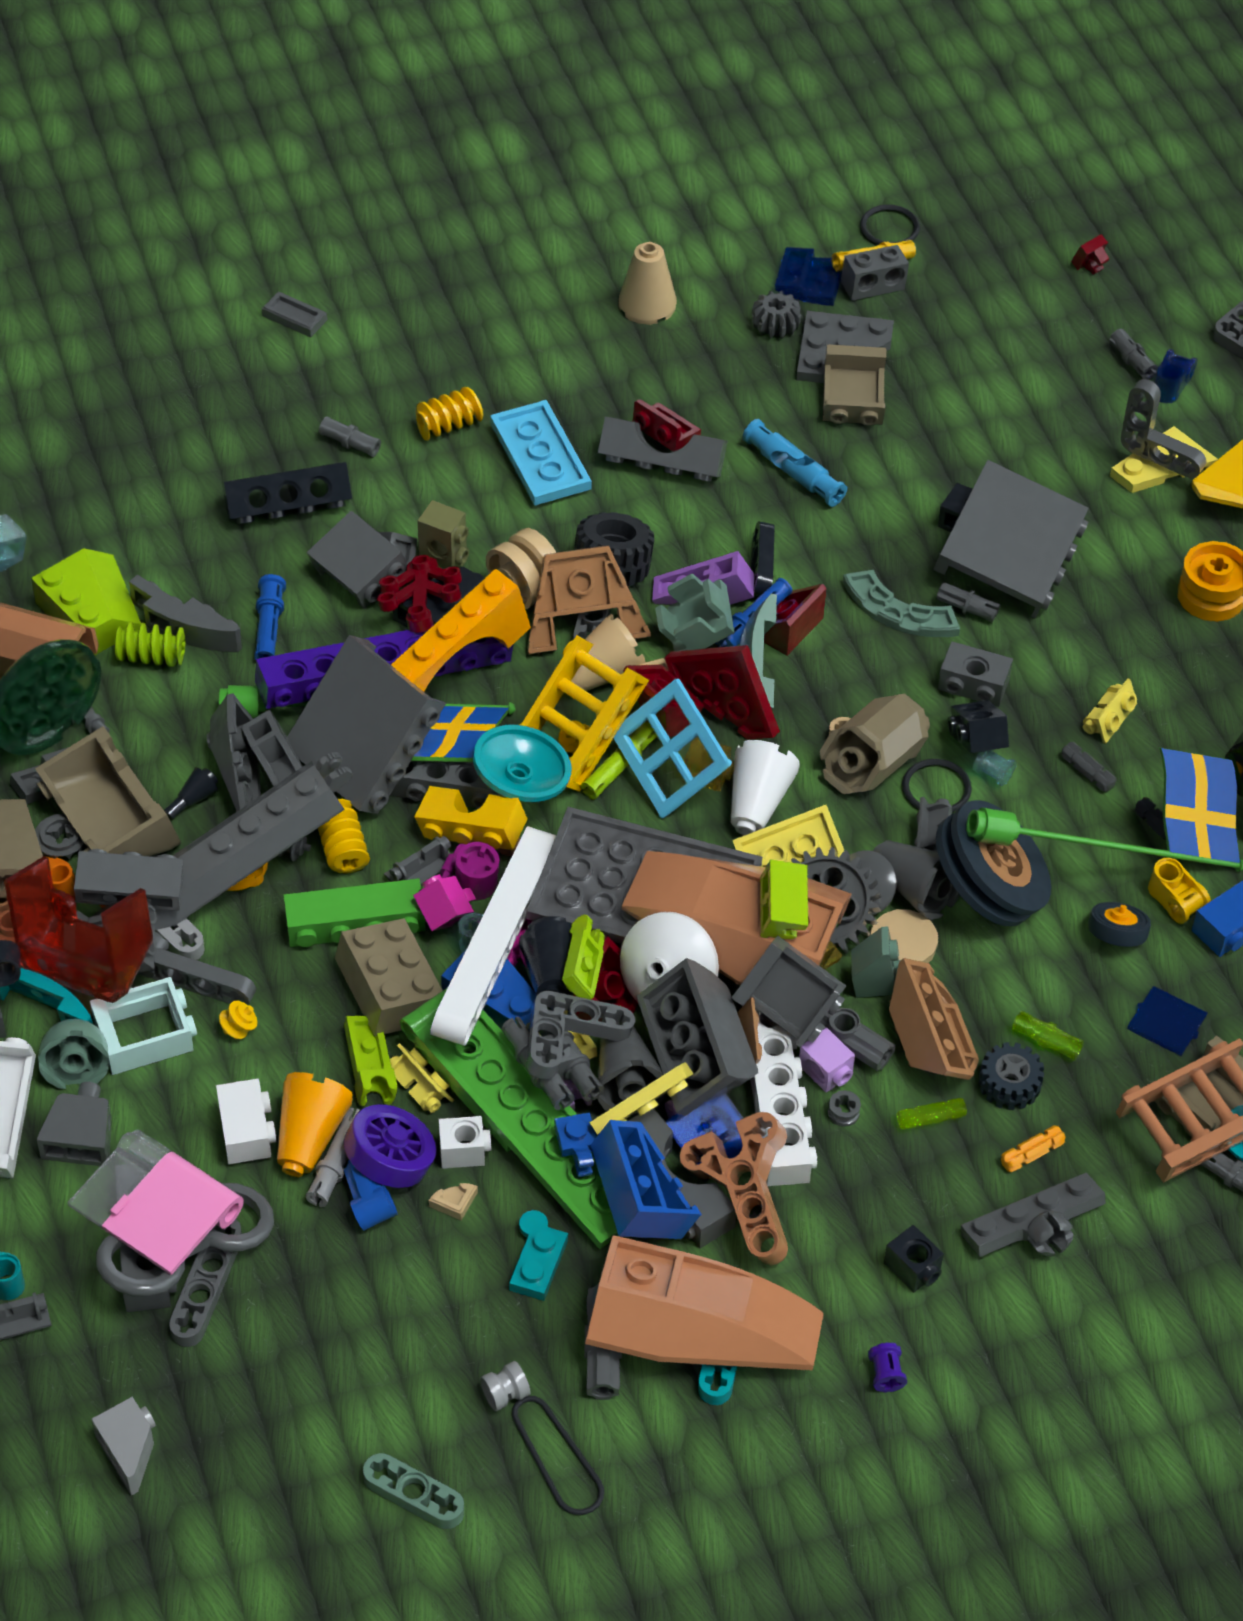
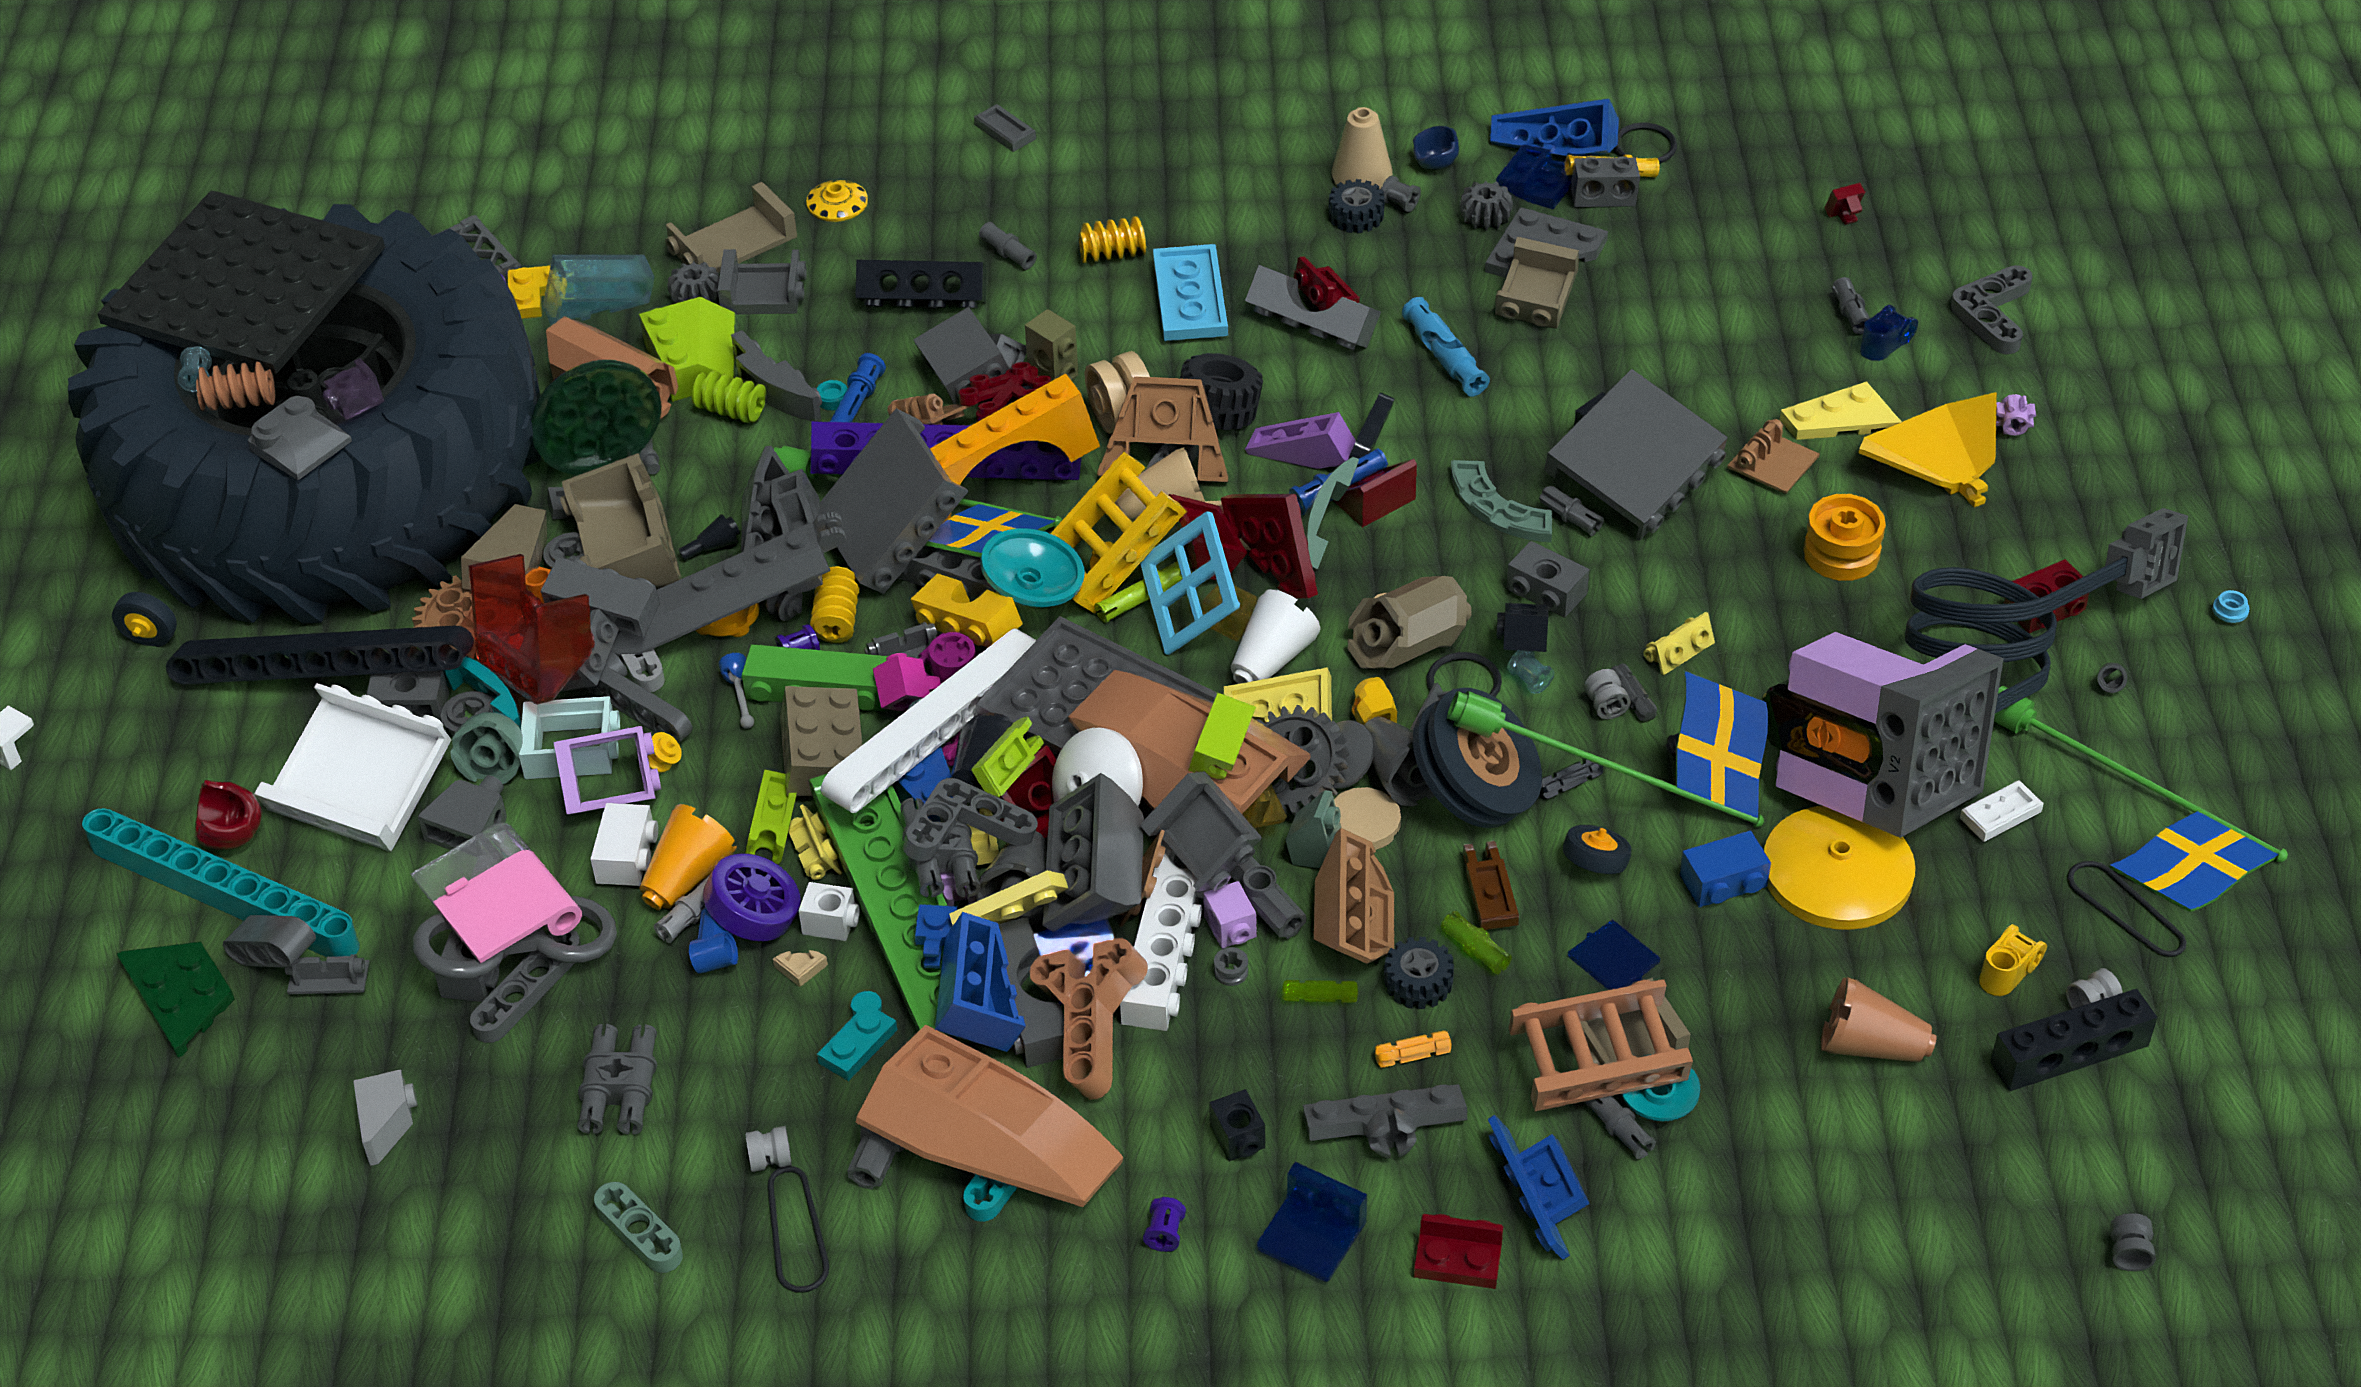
camera: 20 degrees right, 5 degrees down
sand green panel [655,574,735,651] -> none
dark grey beam [1120,379,1207,478] -> none
yellow piece [1148,858,1211,924] -> none
none -> dark grey gear [440,691,494,736]
none -> lavender window [554,726,661,815]
none -> dark grey pin [577,1024,657,1135]
none -> dark tan panel [665,182,797,273]
none -> dark grey gear [667,261,719,304]
none -> dark grey panel [718,249,807,315]
none -> hinge [719,653,754,729]
none -> dark purple bush [775,624,820,650]
none -> yellow dish [806,180,868,222]
none -> teal tile [816,380,848,410]
none -> medium nougat hinge [888,394,976,425]
none -> clear blue bracket [1257,1162,1367,1282]
none -> black wheel [1329,179,1385,233]
none -> yellow rock [1351,677,1397,725]
none -> dark grey bush [1381,175,1421,212]
none -> dark blue hair [1413,126,1459,170]
none -> dark red bracket [1414,1214,1503,1289]
none -> reddish brown hinge [1463,841,1519,930]
none -> blue bracket [1488,1115,1590,1259]
none -> blue wedge [1490,99,1619,157]
none -> black axle [1540,755,1604,799]
none -> light grey wheel [1584,669,1631,719]
none -> medium nougat hinge [1727,419,1820,494]

